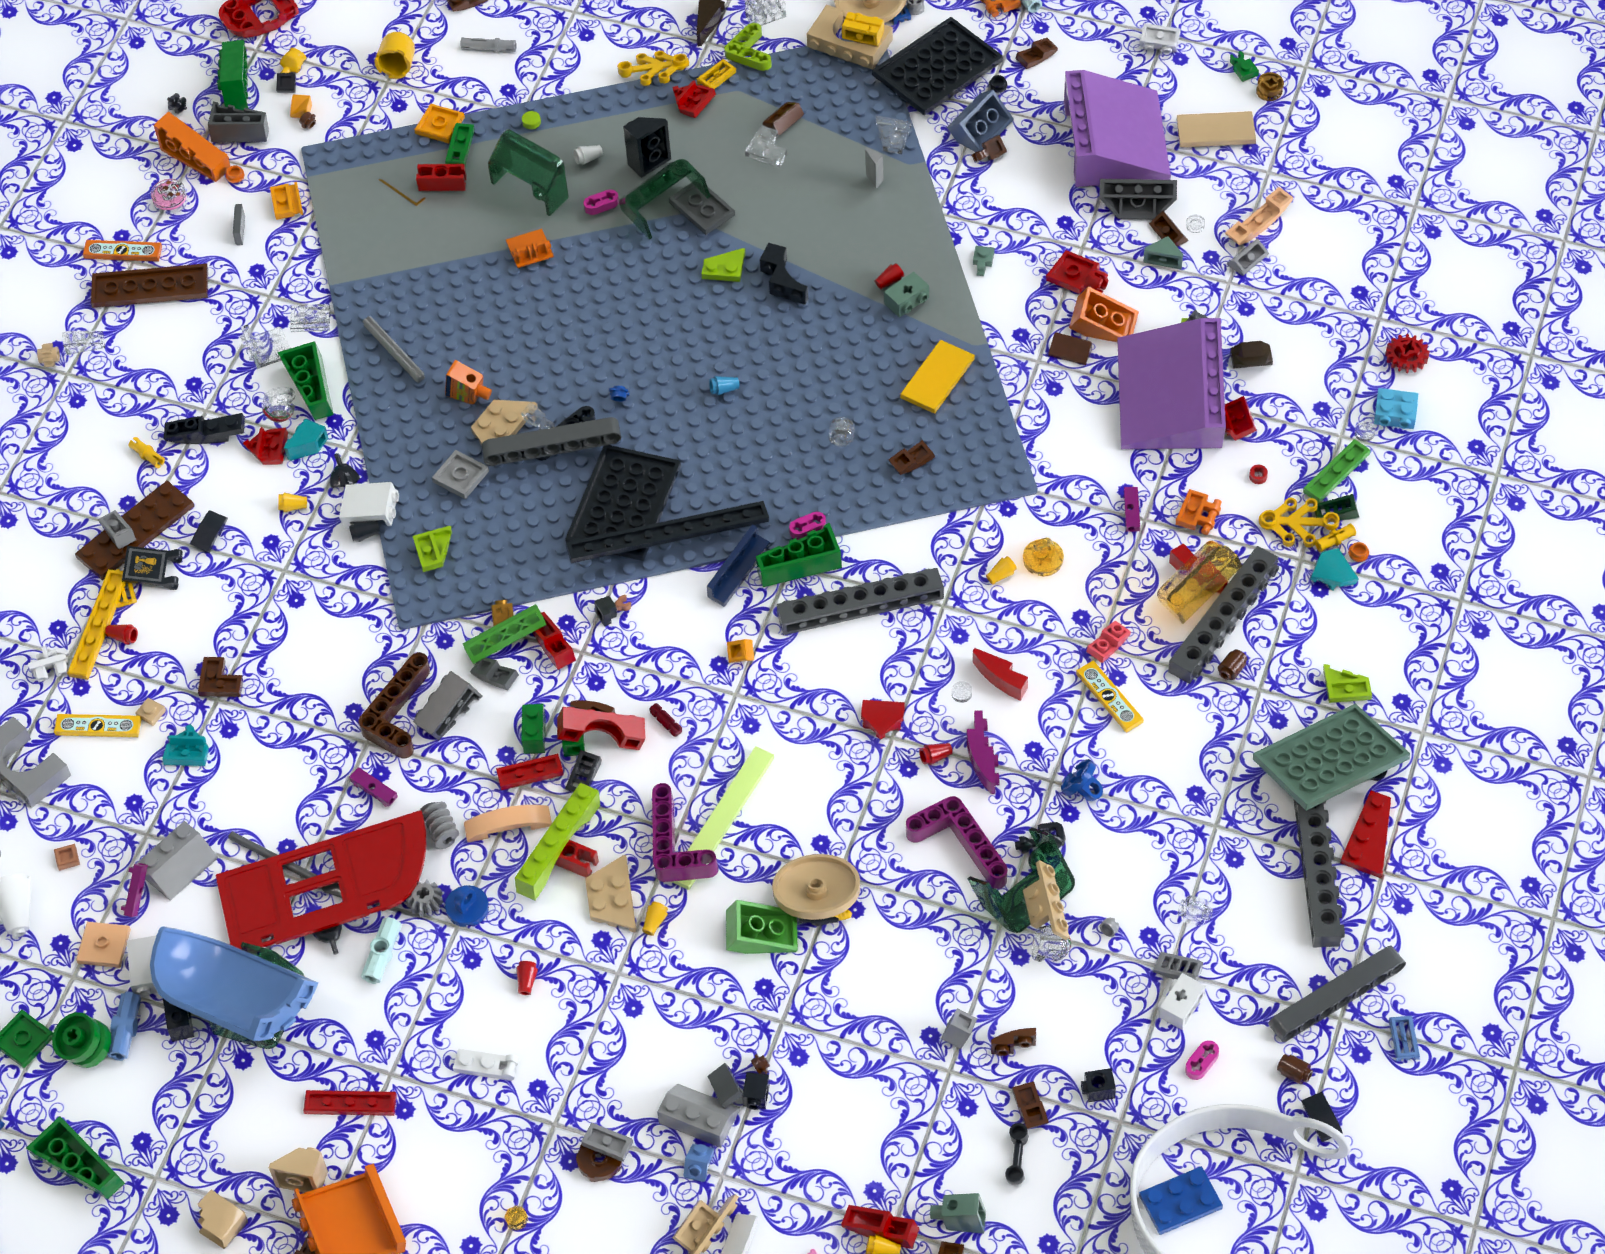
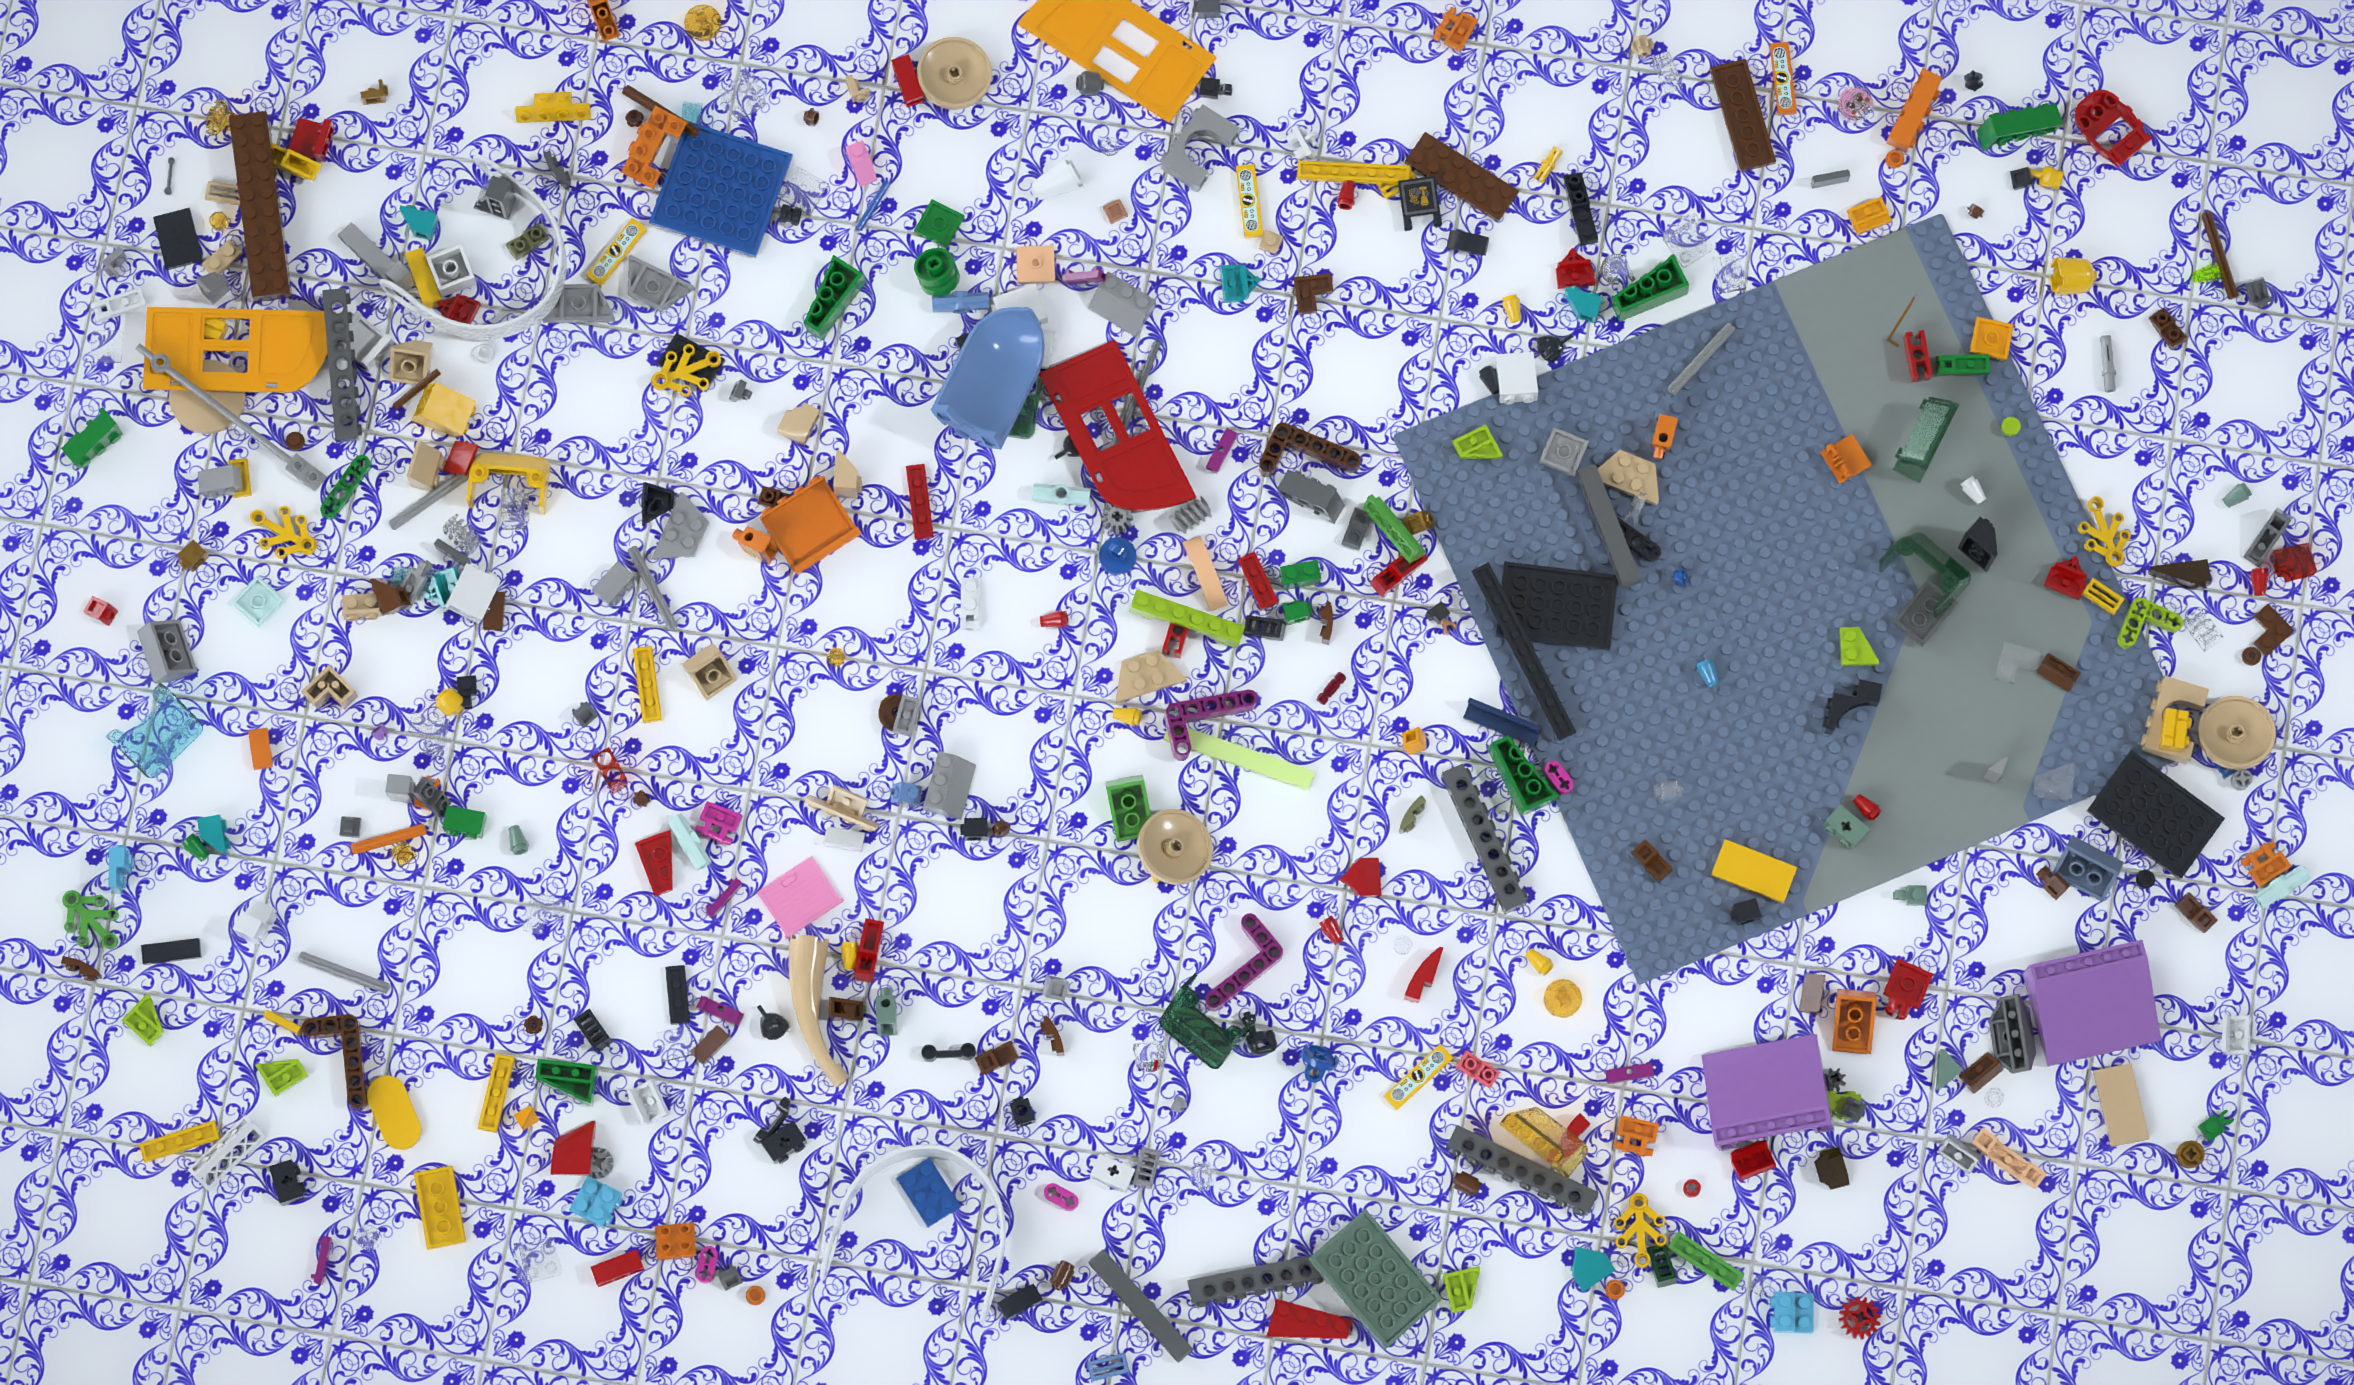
camera: 75 degrees right, 20 degrees up
light grey slope [98,510,136,549] -> none
dark grey wedge [208,101,269,143] -> none
light orange slope [290,94,312,118] -> none
arch [557,707,646,750] -> none
dark pink beam [583,189,619,215] -> none
dark grey tile [707,1063,743,1109] -> none
magenta slope [966,710,1000,794] -> none
tan bracket [1023,860,1070,940] -> none
yellow pin [1315,523,1356,552] -> none
none -> olive slope [1399,795,1426,834]
none -> black brick [1730,898,1761,926]

